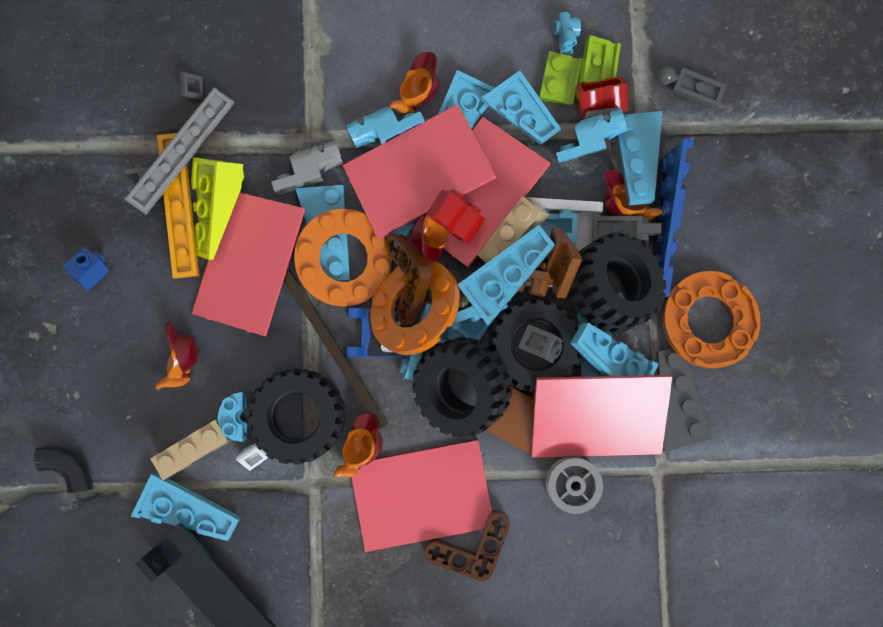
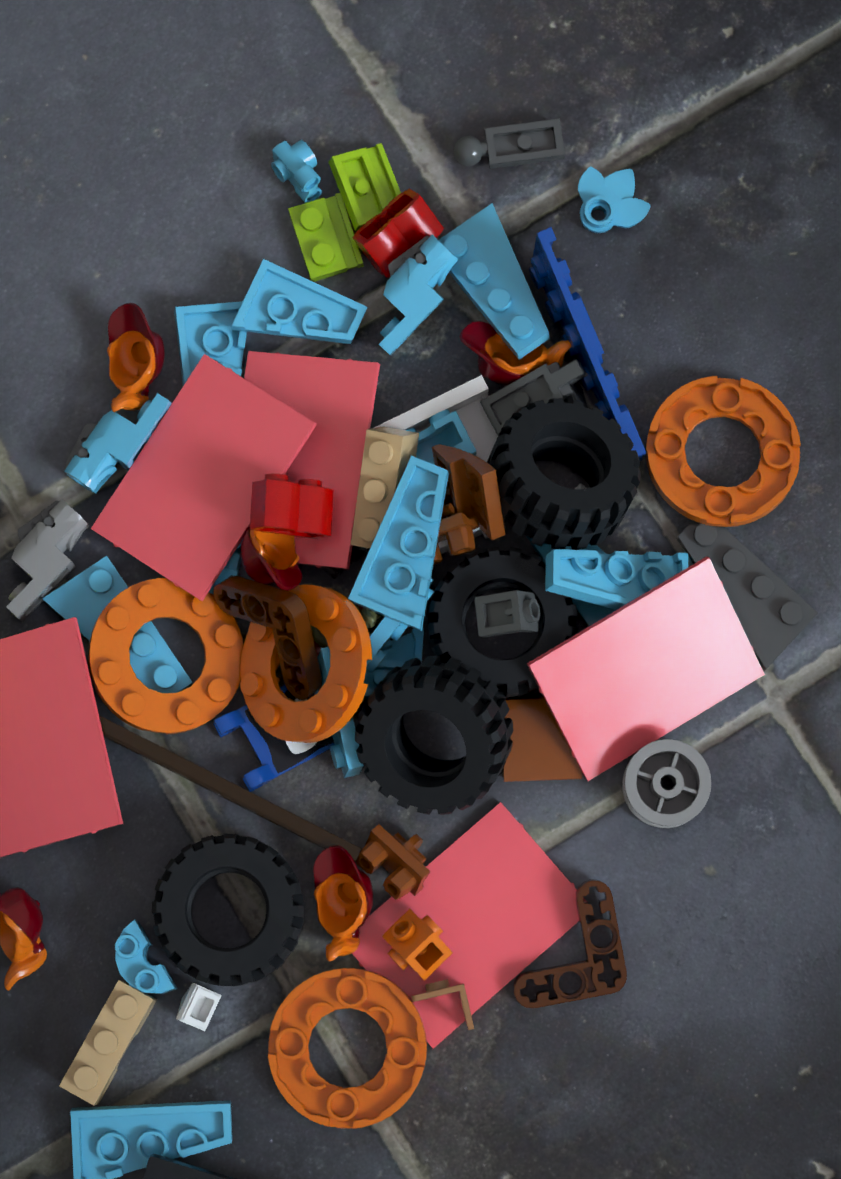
camera: 30 degrees left, 5 degrees down
none -> orange plate [268,968,427,1129]
none -> dark orange hips [356,824,430,900]
none -> orange brick [382,909,453,981]
none -> medium nougat bracket [411,979,474,1030]
none -> medium azure plate [578,166,651,233]

